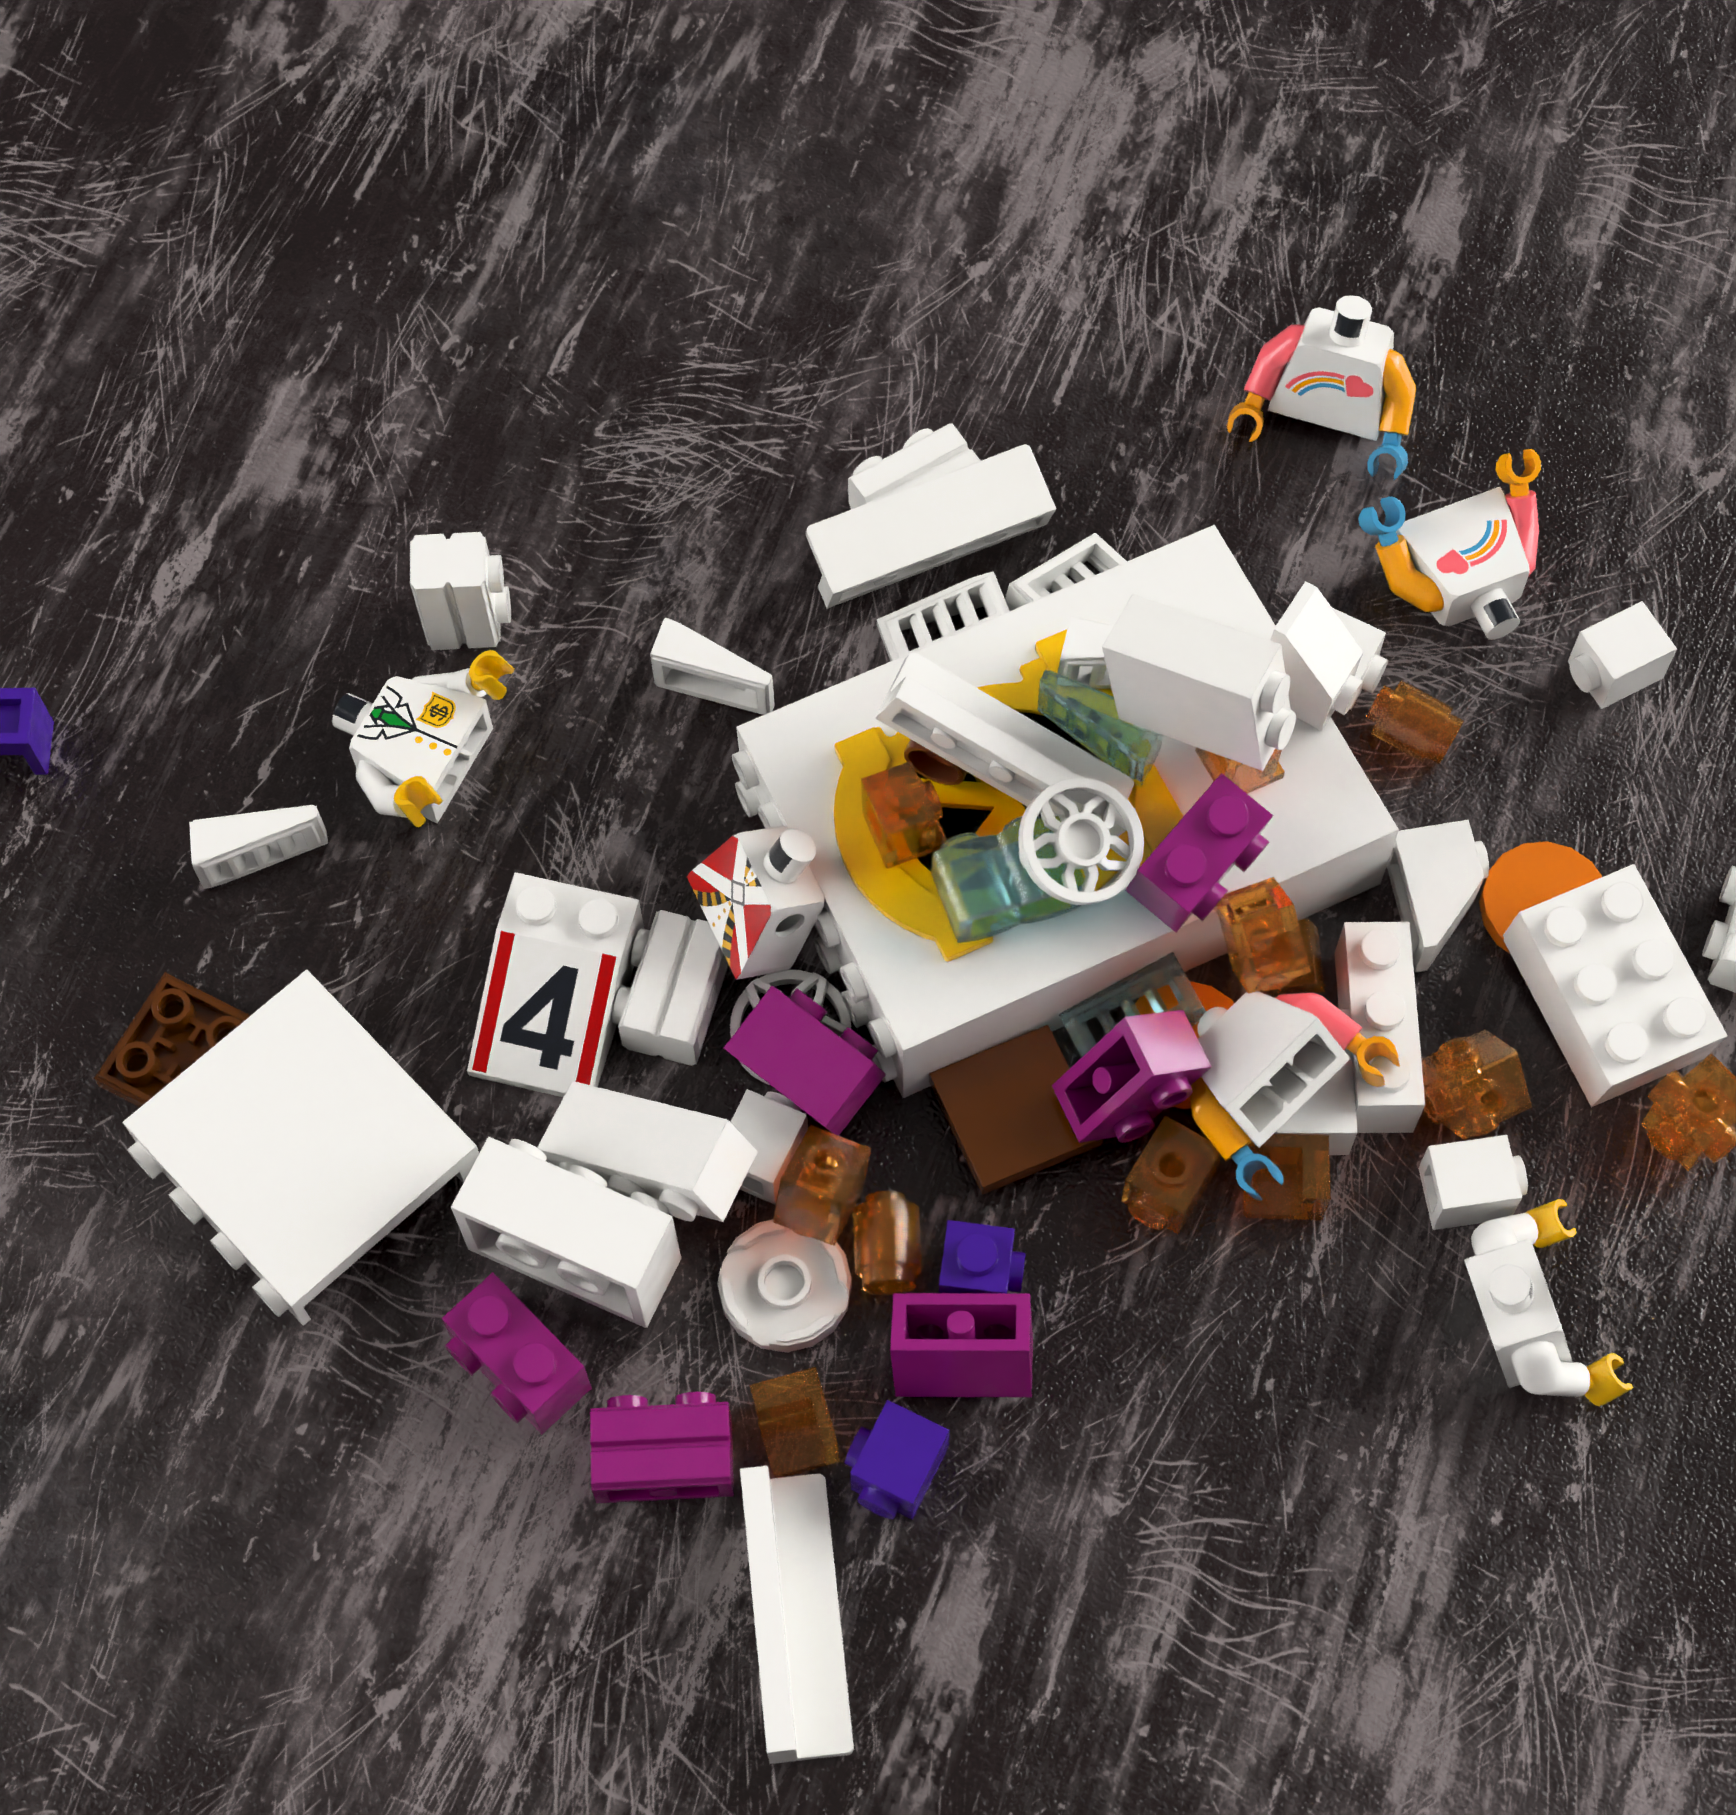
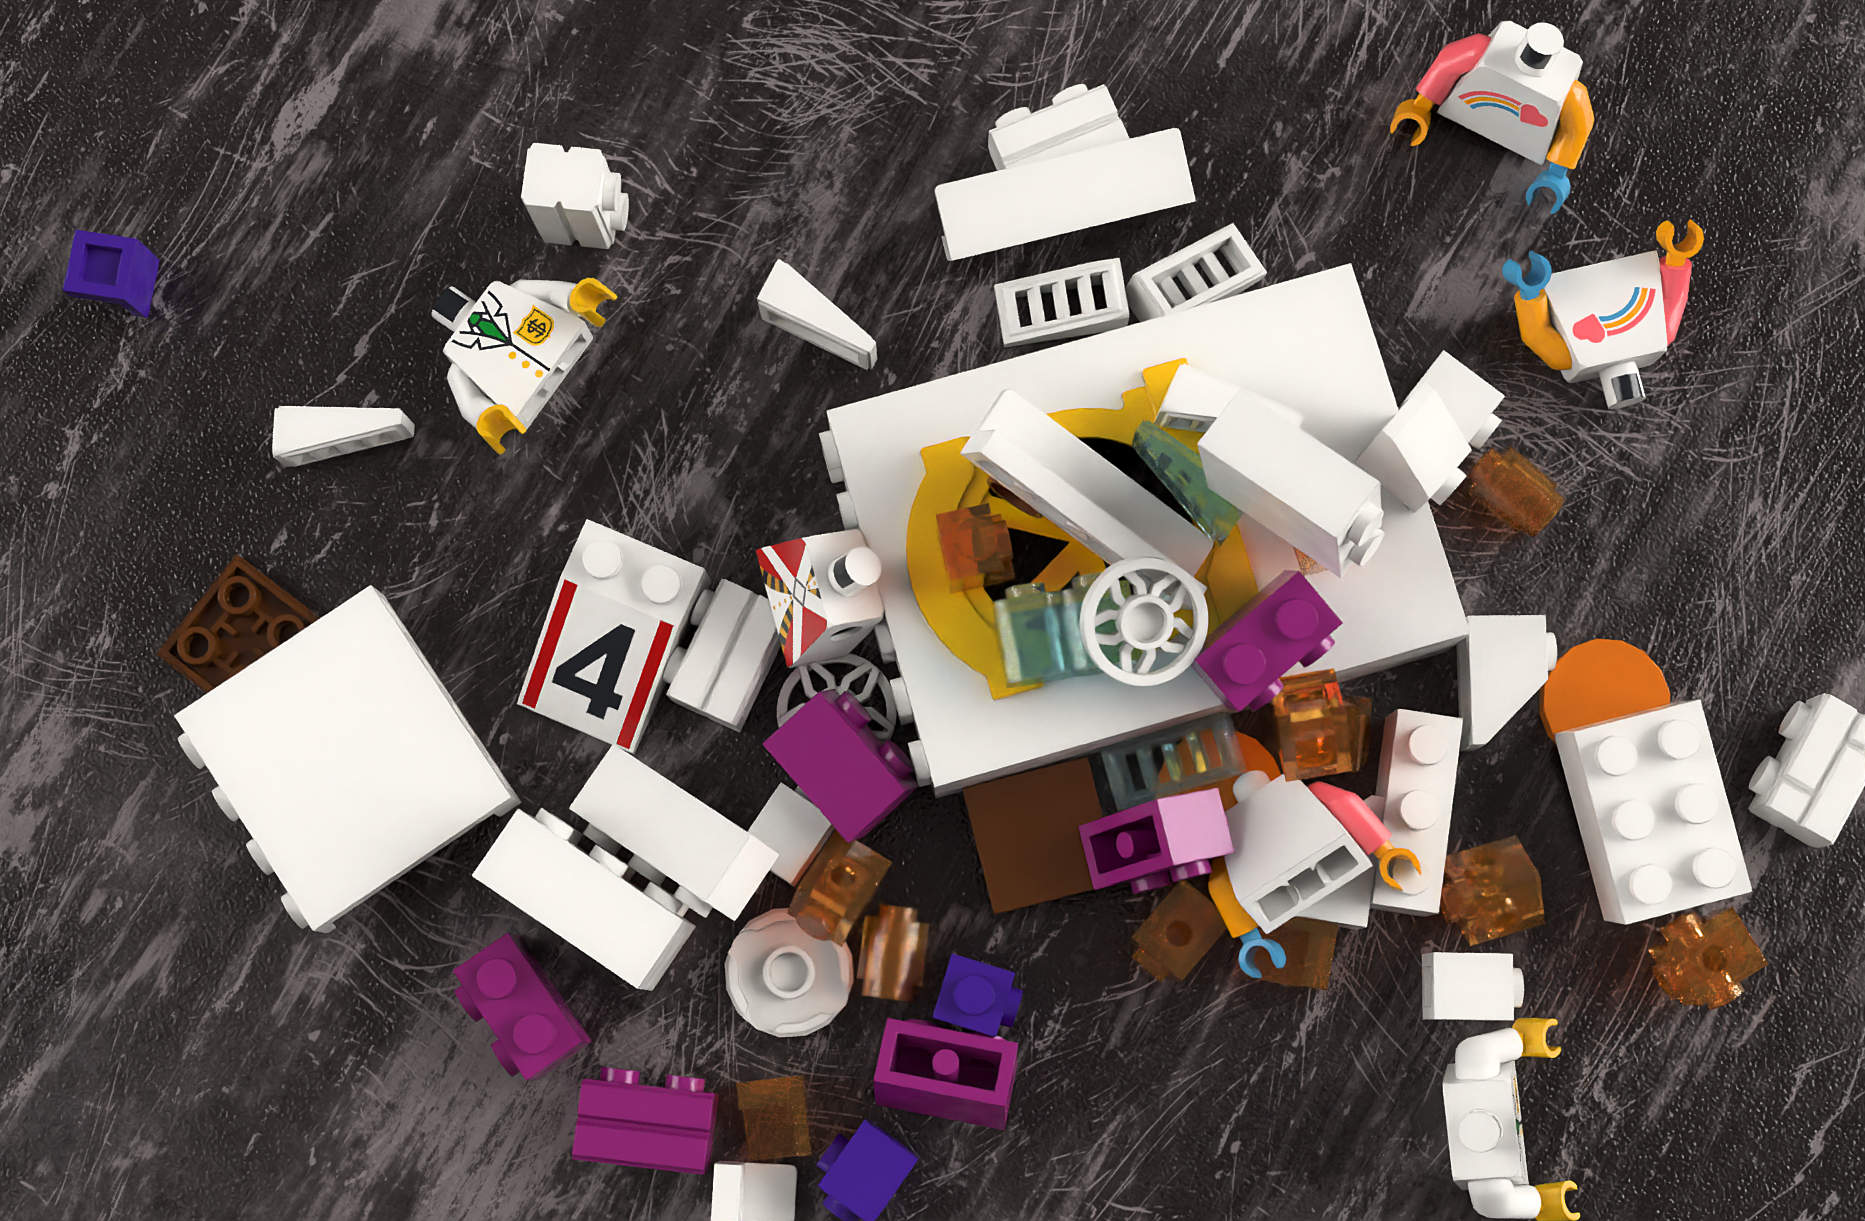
camera: 10 degrees right, 15 degrees up
white brick [1568,601,1677,709] -> none

